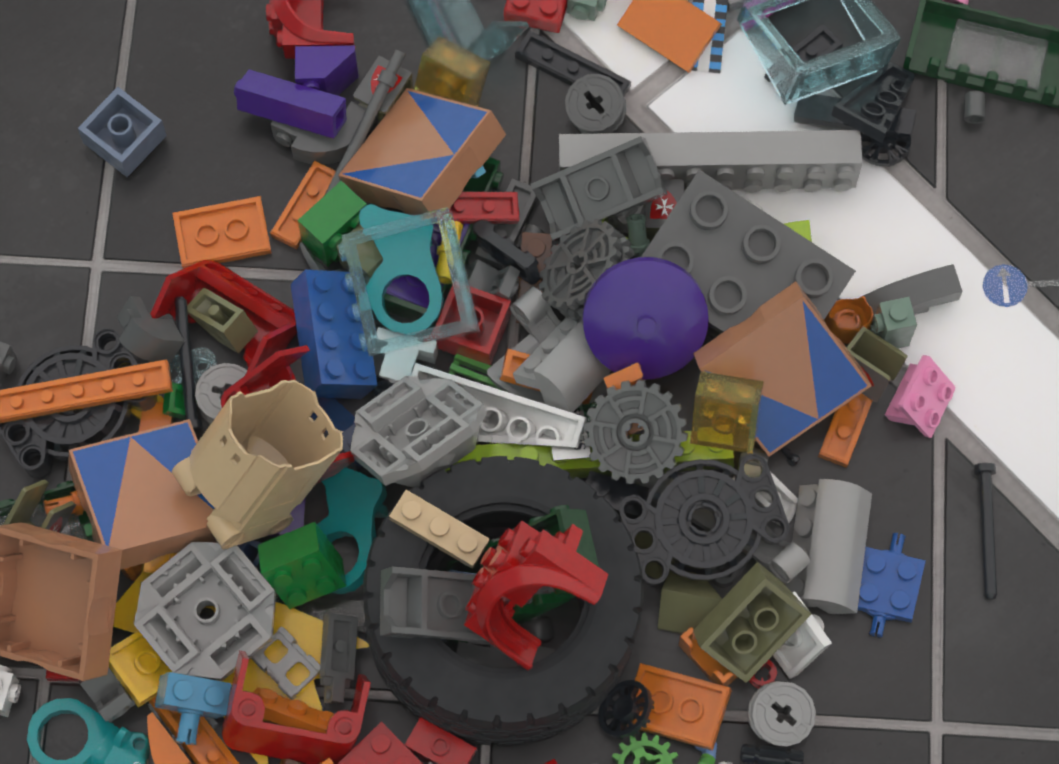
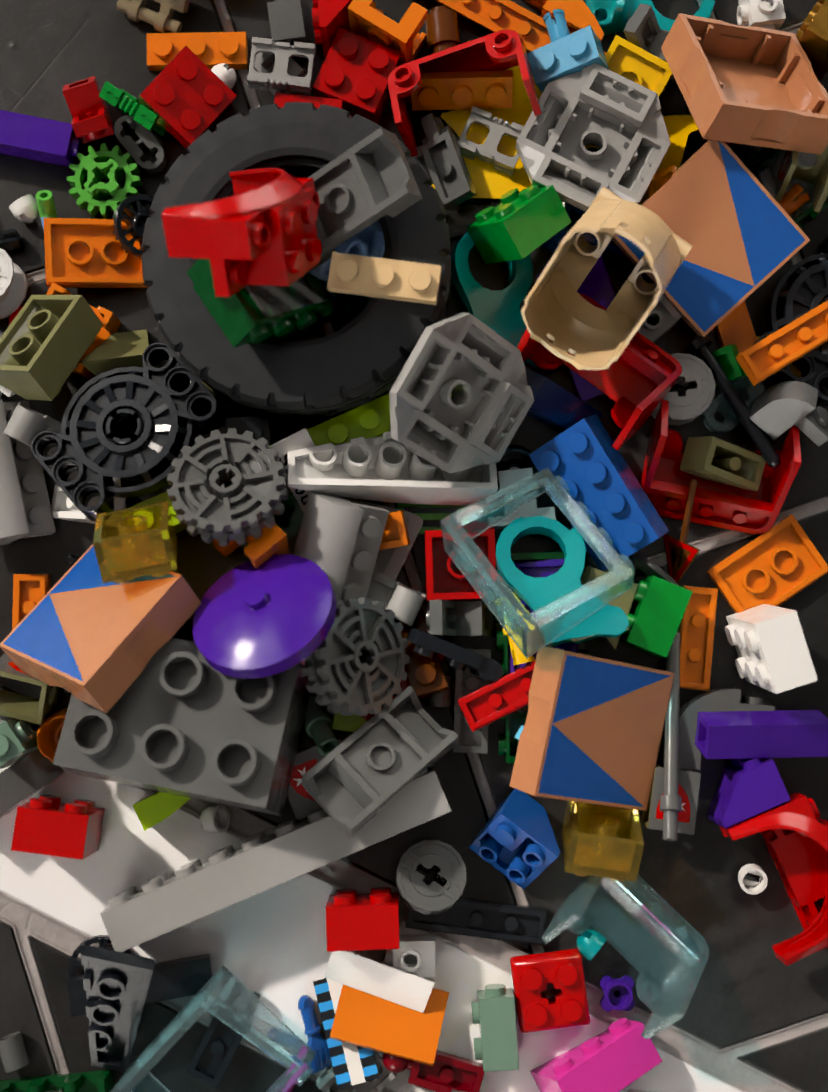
camera: 155 degrees right, 15 degrees up
none -> red brick [11,795,105,860]
none -> blue piece [298,995,332,1074]
none -> white sticker [324,951,435,1013]
none -> red brick [326,887,400,952]
none -> white brick [386,934,436,978]
none -> blue slope [468,788,560,890]
none -> teal hinge [576,929,607,961]
none -> reddish brown piece [663,479,700,584]
none -> white brick [725,604,818,694]
none -> white hinge [738,863,768,895]

